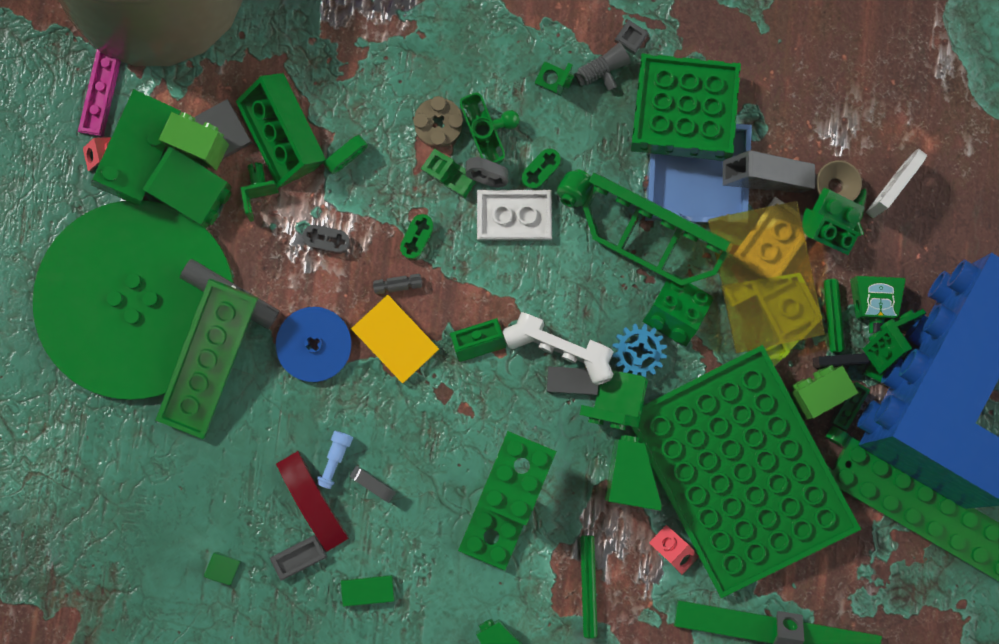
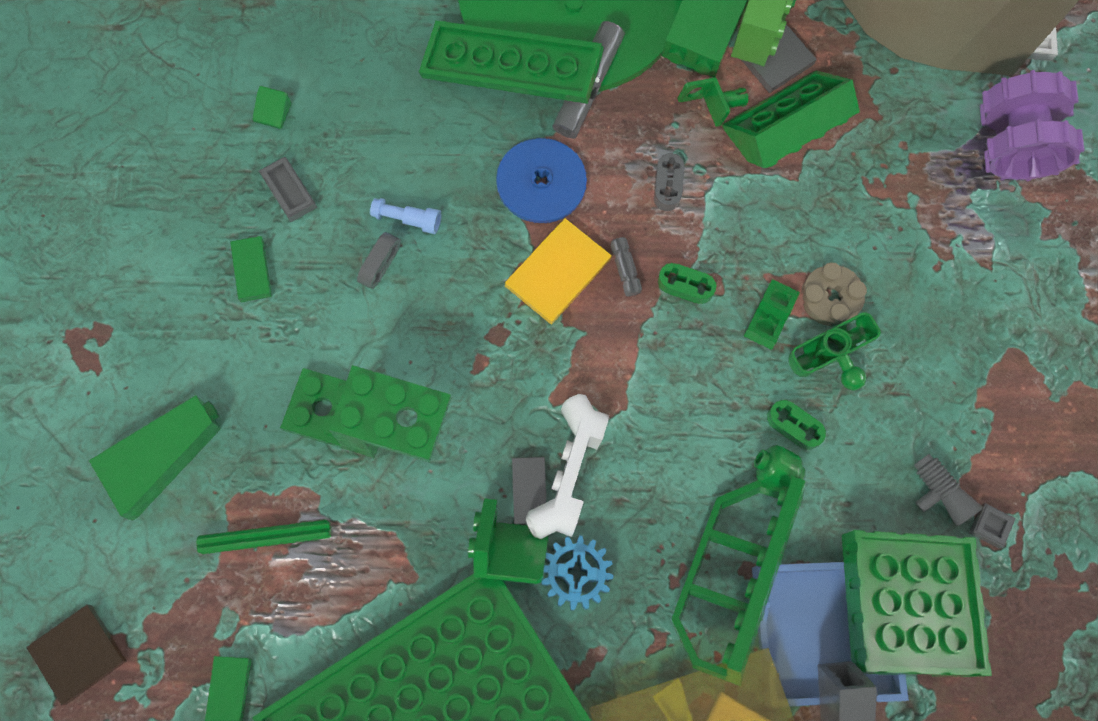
camera: 80 degrees right, 10 degrees down
dark red slope [276,451,349,552] -> none
green beam [324,135,368,174] -> none
green slope [450,318,506,362] -> none
dark grey beam [466,157,508,188] -> none
white tile [477,190,552,240] -> none
green bracket [535,62,574,96] -> none
green slope [605,435,662,511] -> none
green bracket [642,274,713,347] -> none
coral bracket [649,525,699,575] -> none

